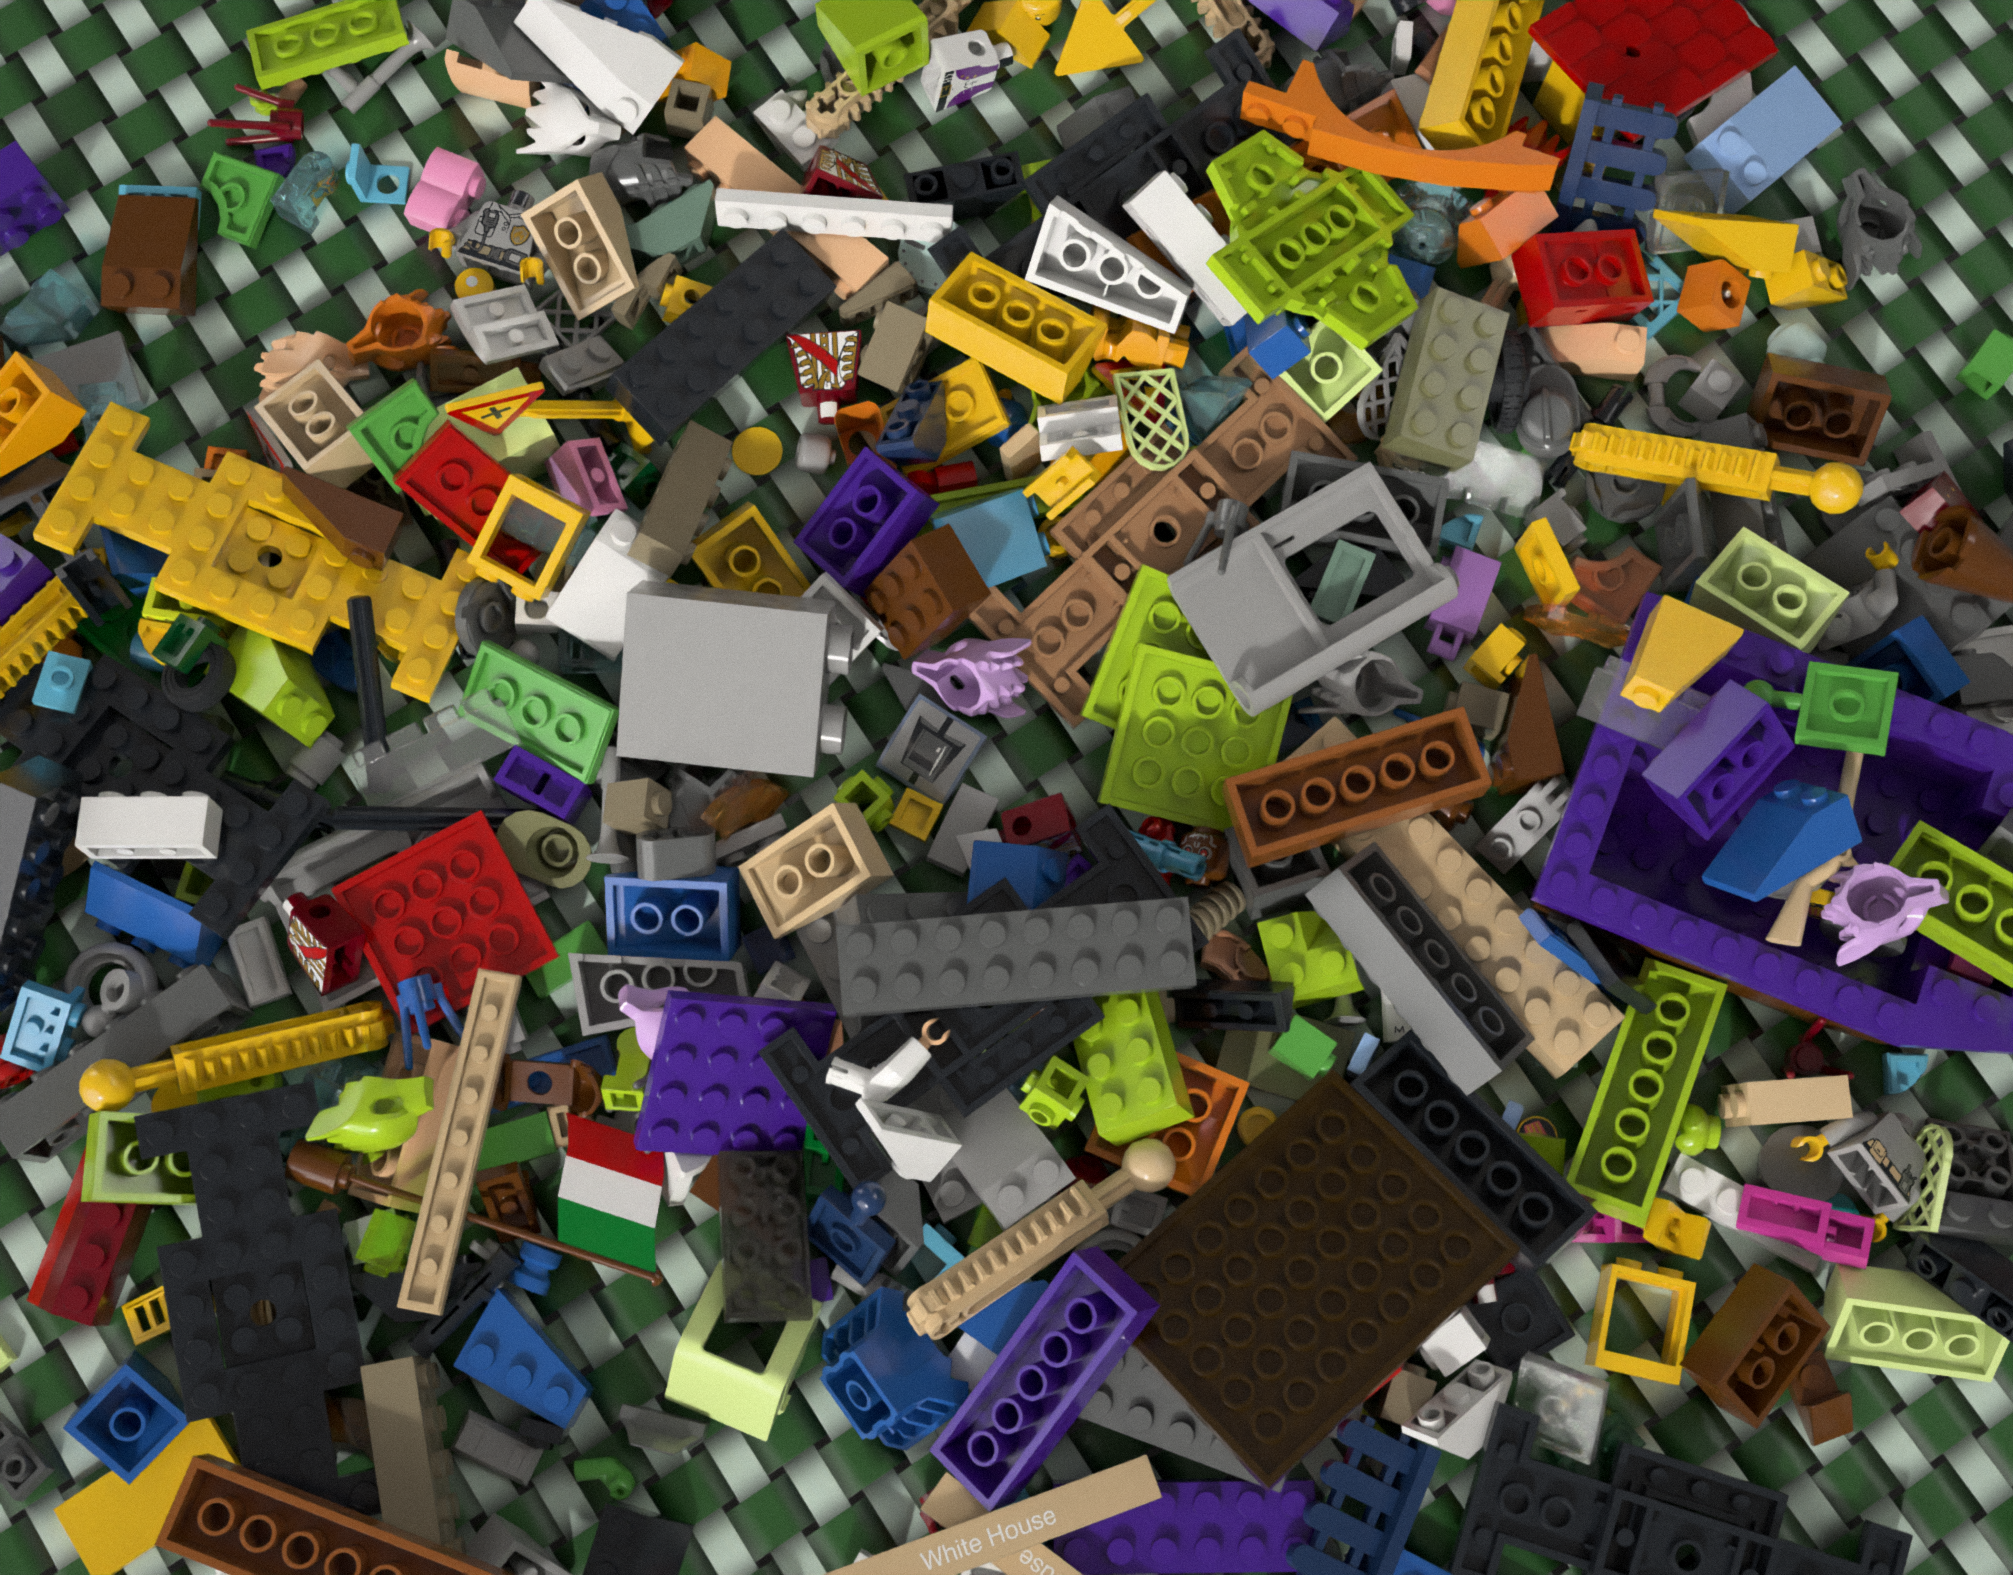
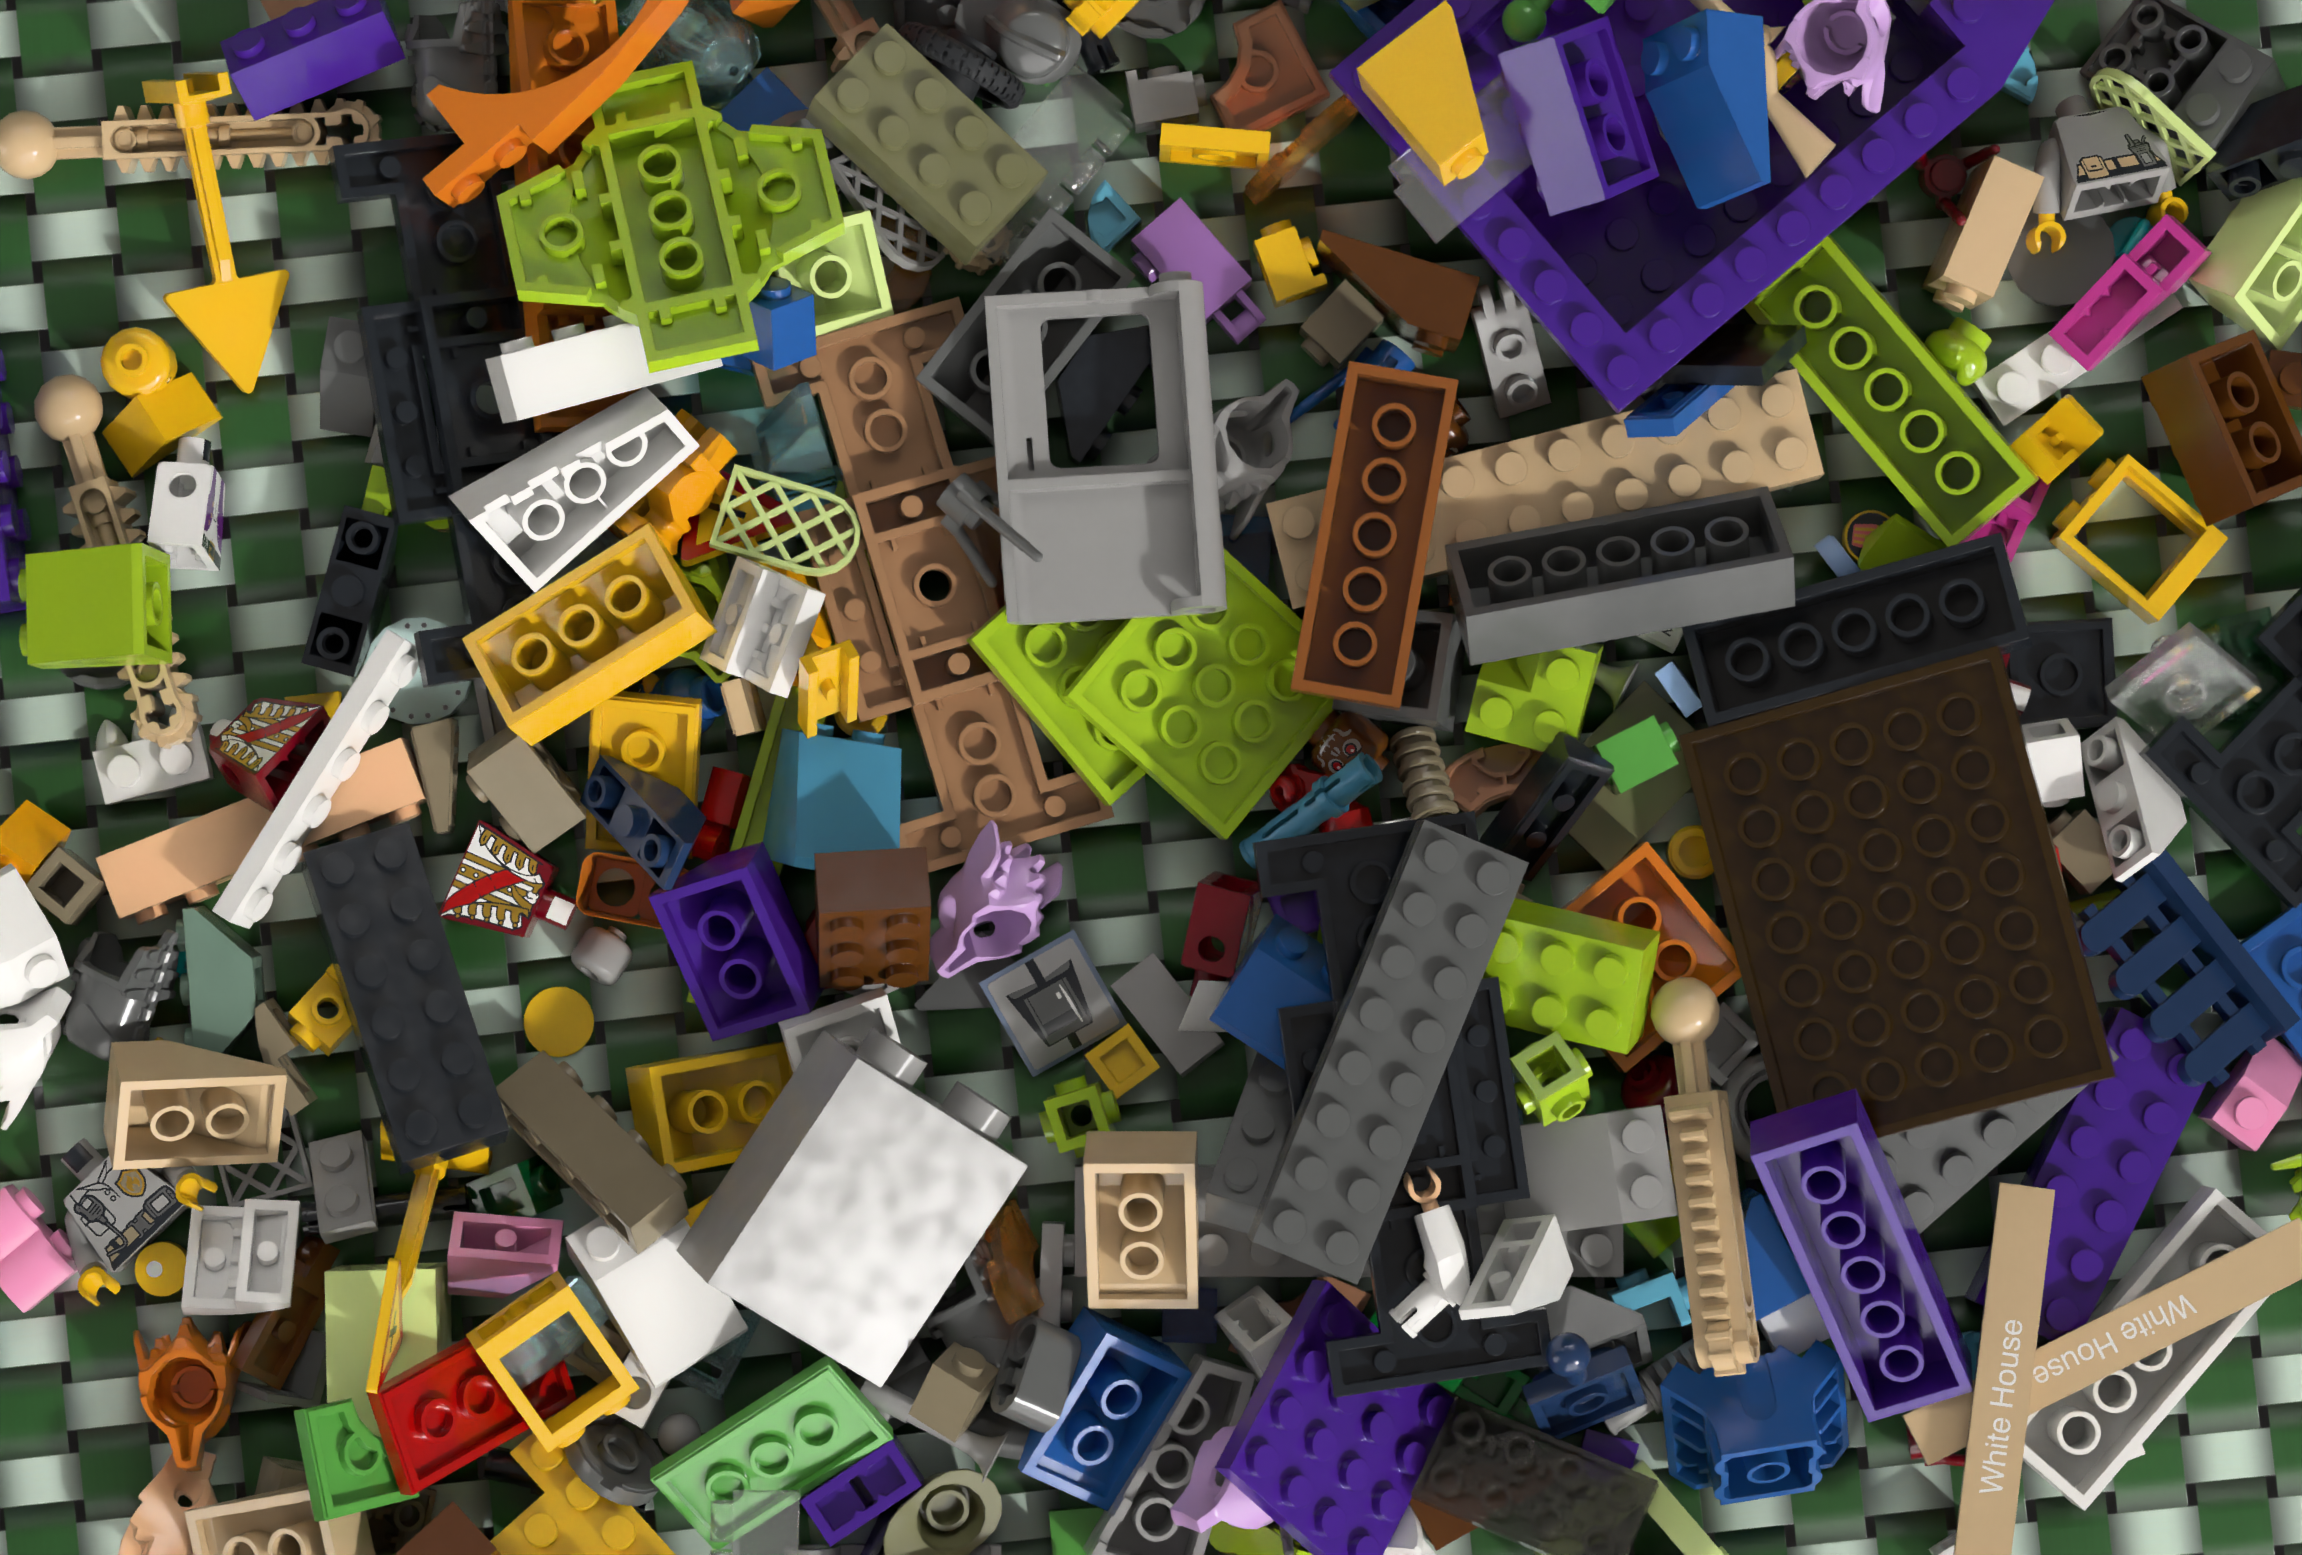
camera: 65 degrees left, 10 degrees up
sand green tile [1310,539,1376,625] -> none

